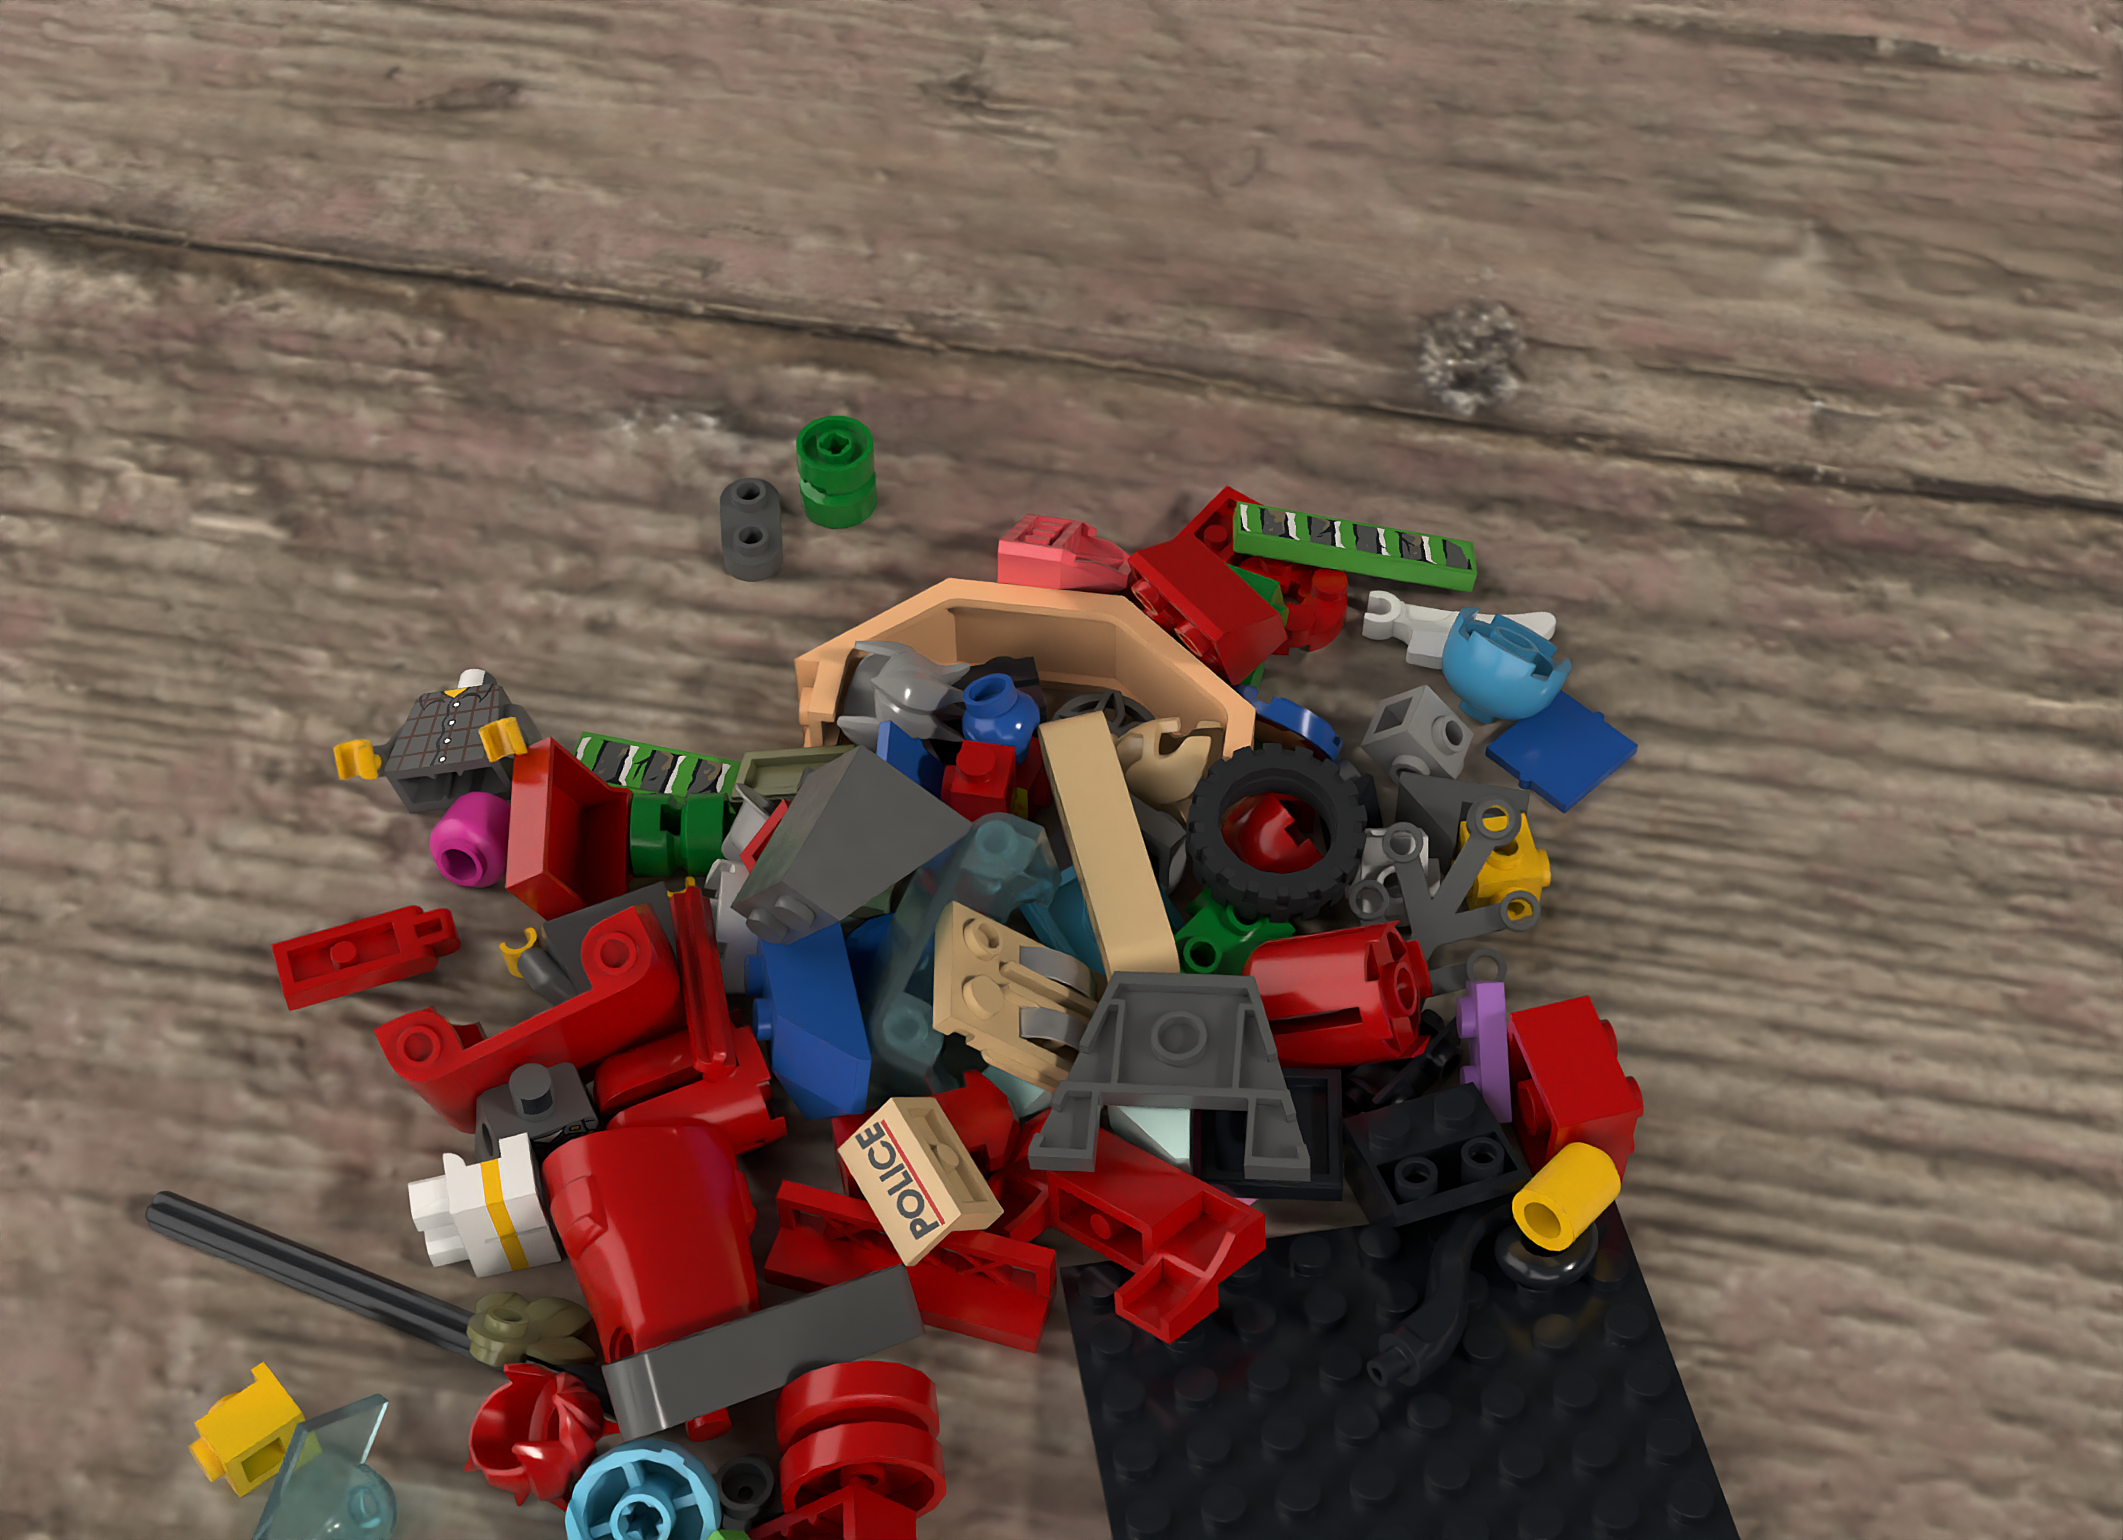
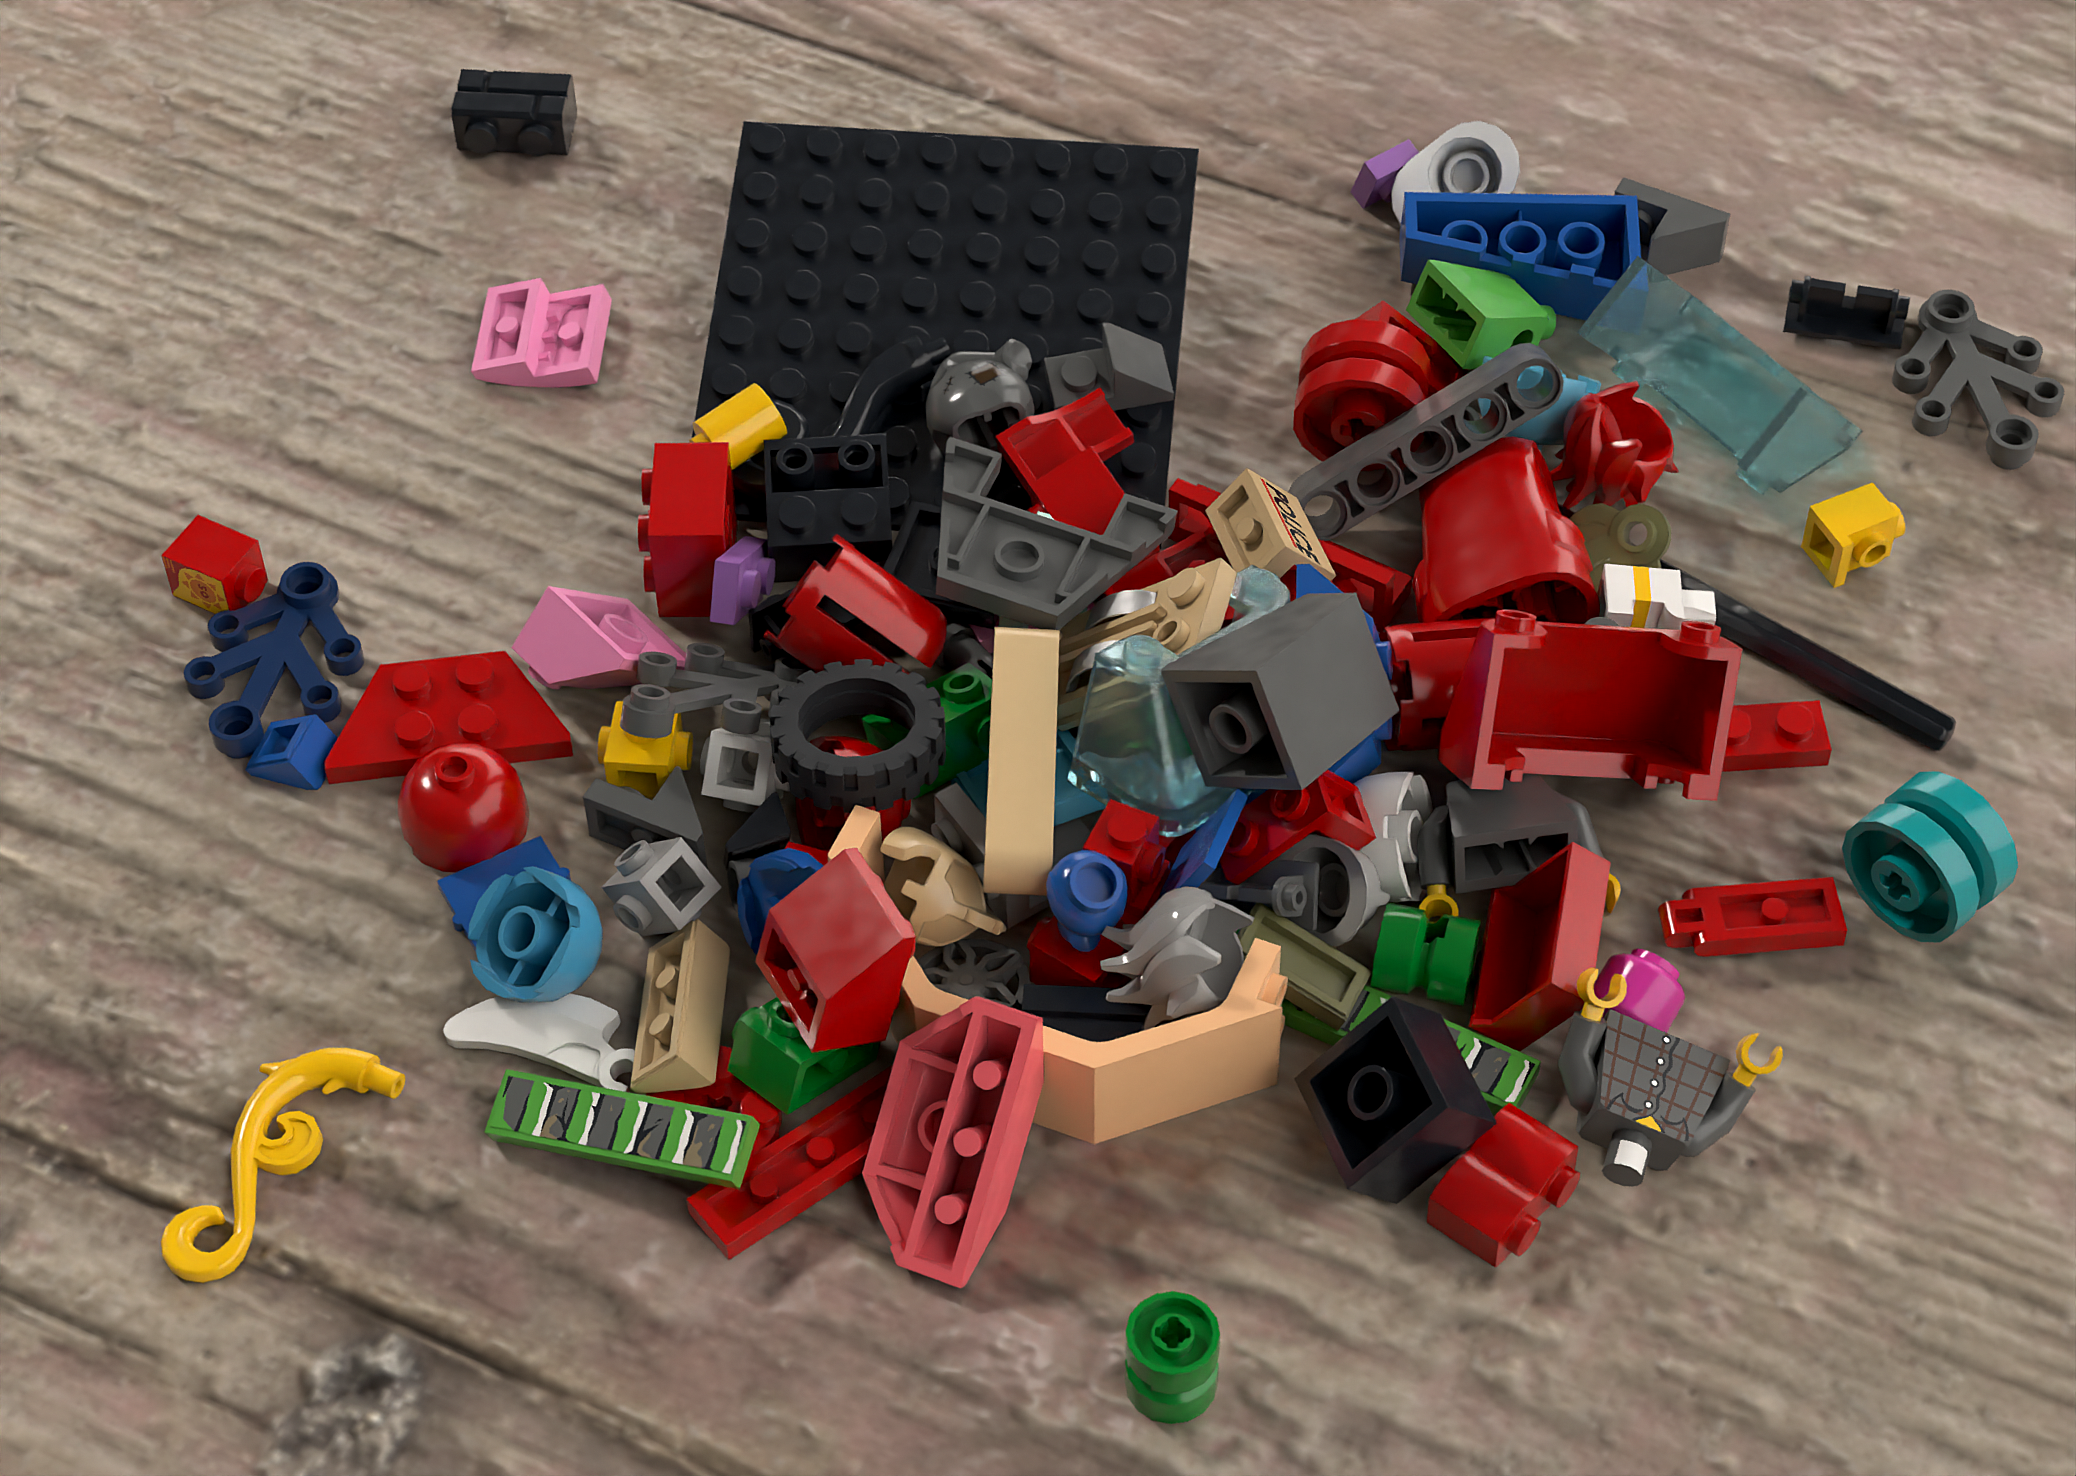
camera: 165 degrees left, 0 degrees up
red axle [670,885,736,1083] -> none
dark grey plate [720,478,784,582] -> none
none -> red brick [161,515,269,614]
none -> yellow plant [161,1048,406,1283]
none -> dark blue plant [184,562,364,759]
none -> blue slope [245,715,338,790]
none -> red wing [325,651,573,784]
none -> red cylinder [398,743,530,873]
none -> bright pink slope [471,278,612,388]
none -> bright pink slope [511,586,686,690]
none -> tan slope [630,919,730,1094]
none -> dark grey piece [926,338,1034,455]
none -> dark grey slope [1044,323,1174,411]
none -> black brick [1294,996,1497,1204]
none -> red brick [1426,1103,1581,1268]
none -> red plate [1722,700,1832,772]
none -> teal wheel [1842,771,2018,943]

